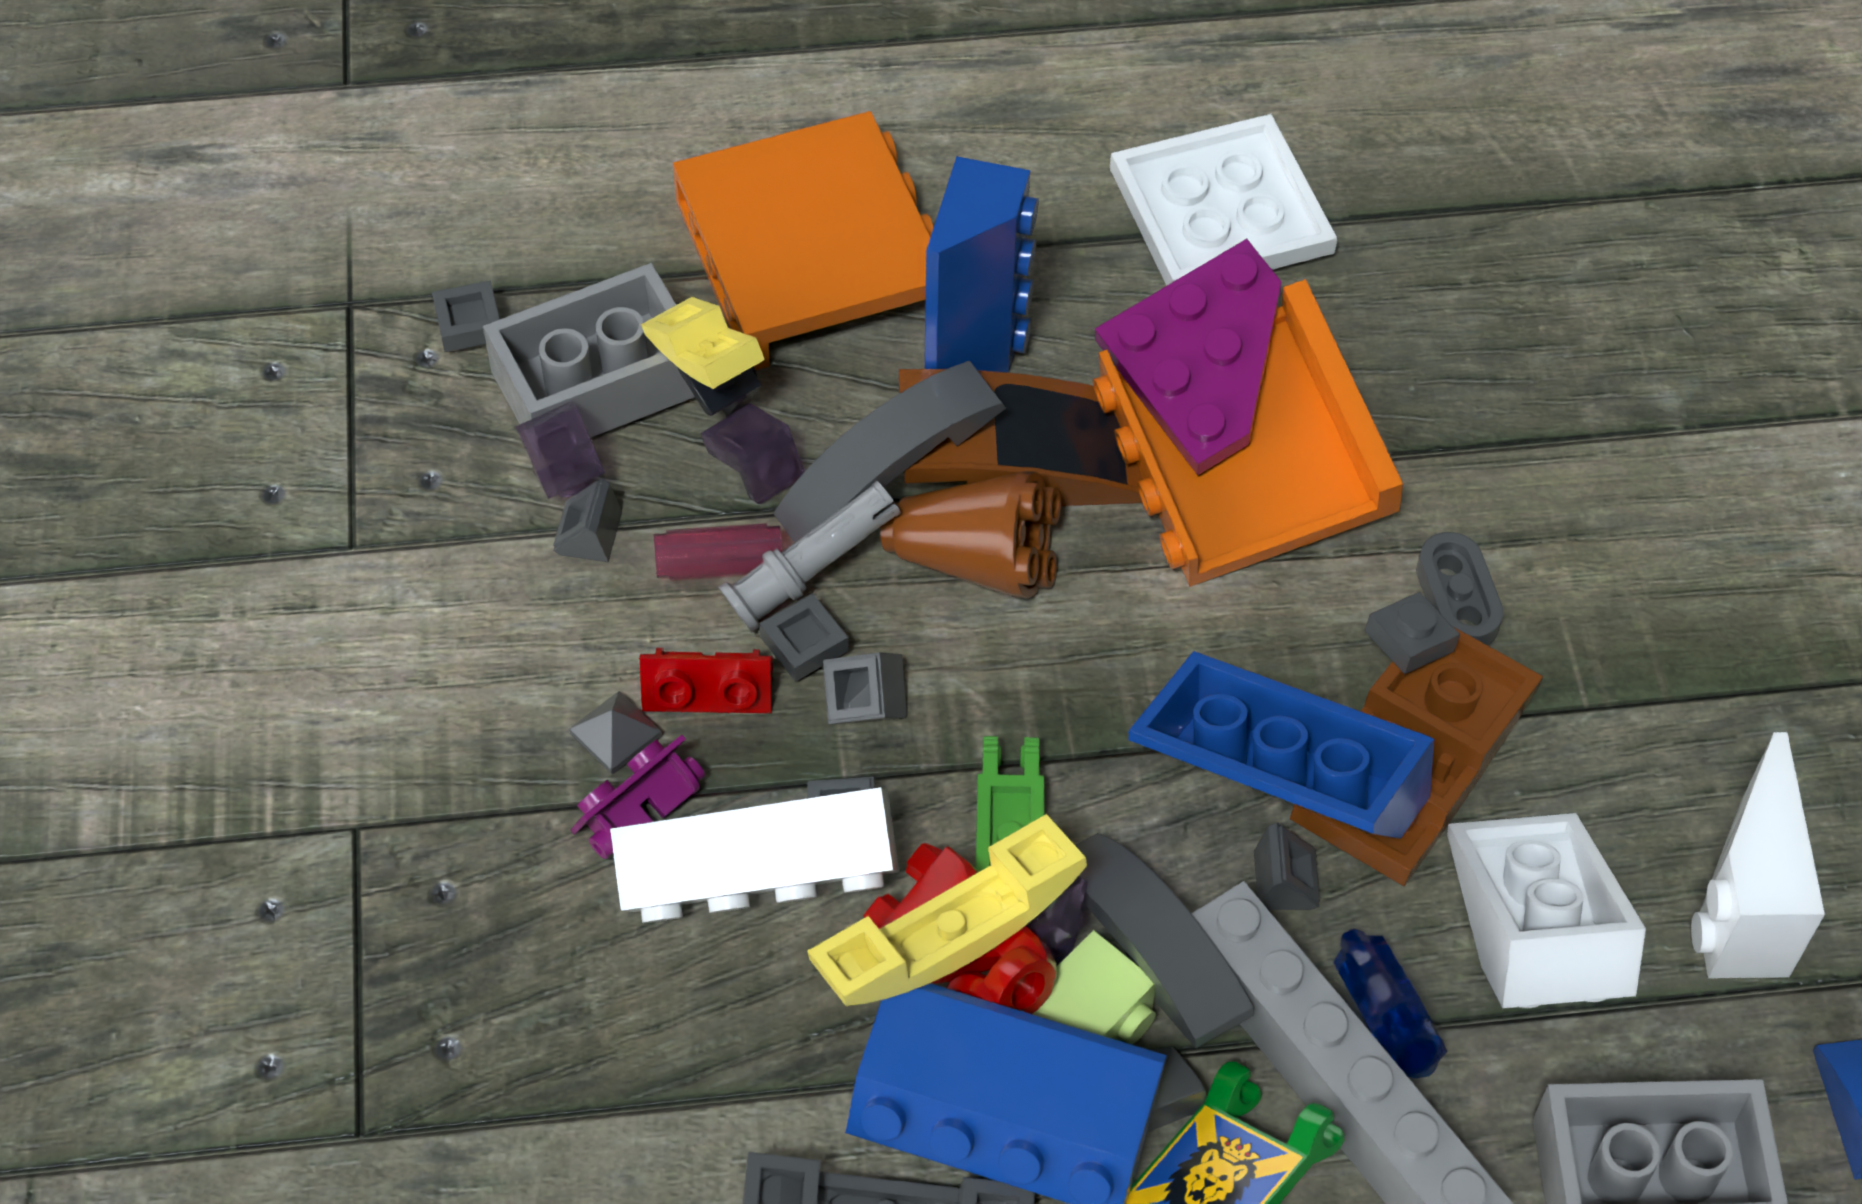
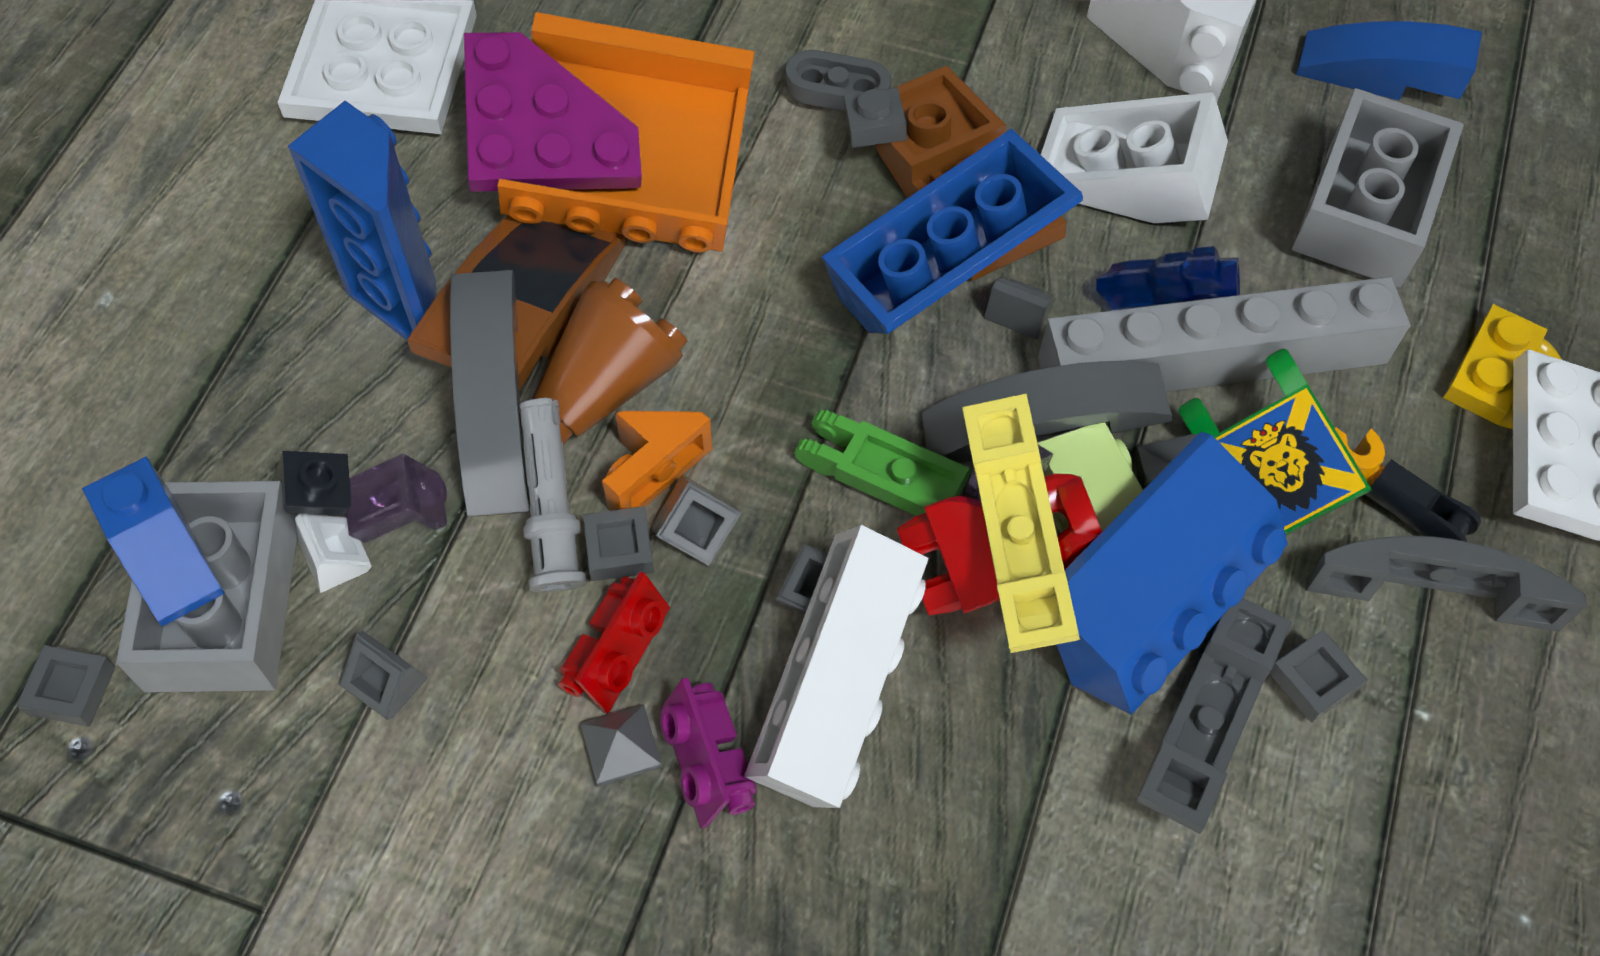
camera: 65 degrees left, 5 degrees up
clear purple bracket [515,401,605,499] -> none
light yellow slope [641,297,765,389] -> none
clear pink piece [654,523,782,580] -> none
orange panel [673,111,934,370] -> none
none -> slope [82,456,225,627]
none -> white slope [295,513,372,593]
none -> orange slope [602,411,712,511]

